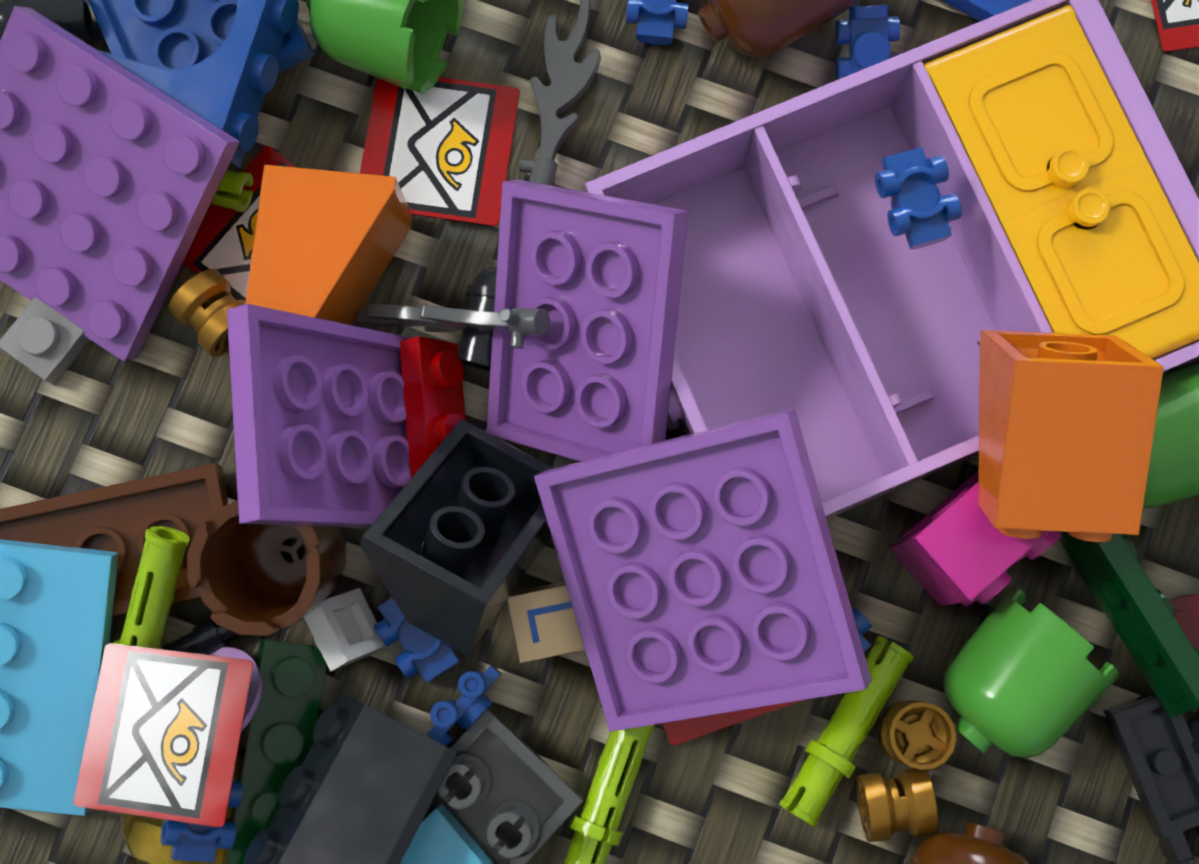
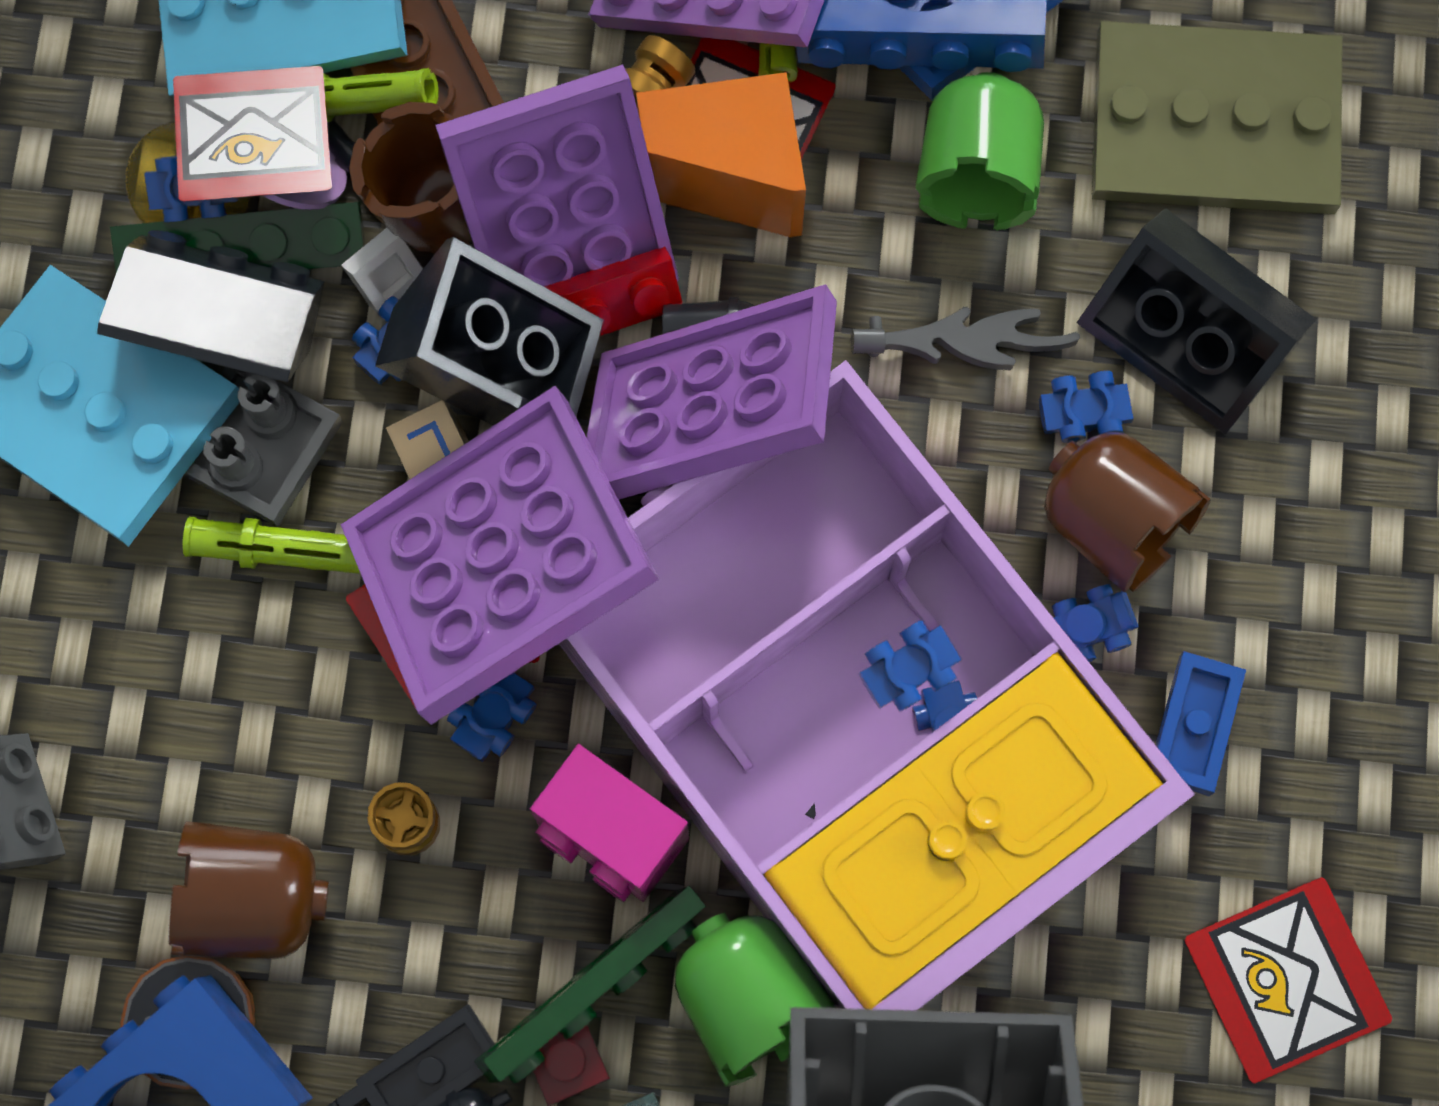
camera: 75 degrees right, 5 degrees down
dark grey piece [356,304,550,349] -> none
sticker [360,77,520,226] -> none
blue piece [427,665,503,747] -> none
lime pin [778,636,914,828] -> none
pearl gold wheel [856,768,938,842] -> none
bright green cylinder [943,587,1120,758] -> none
orange slope [978,330,1164,542] -> none

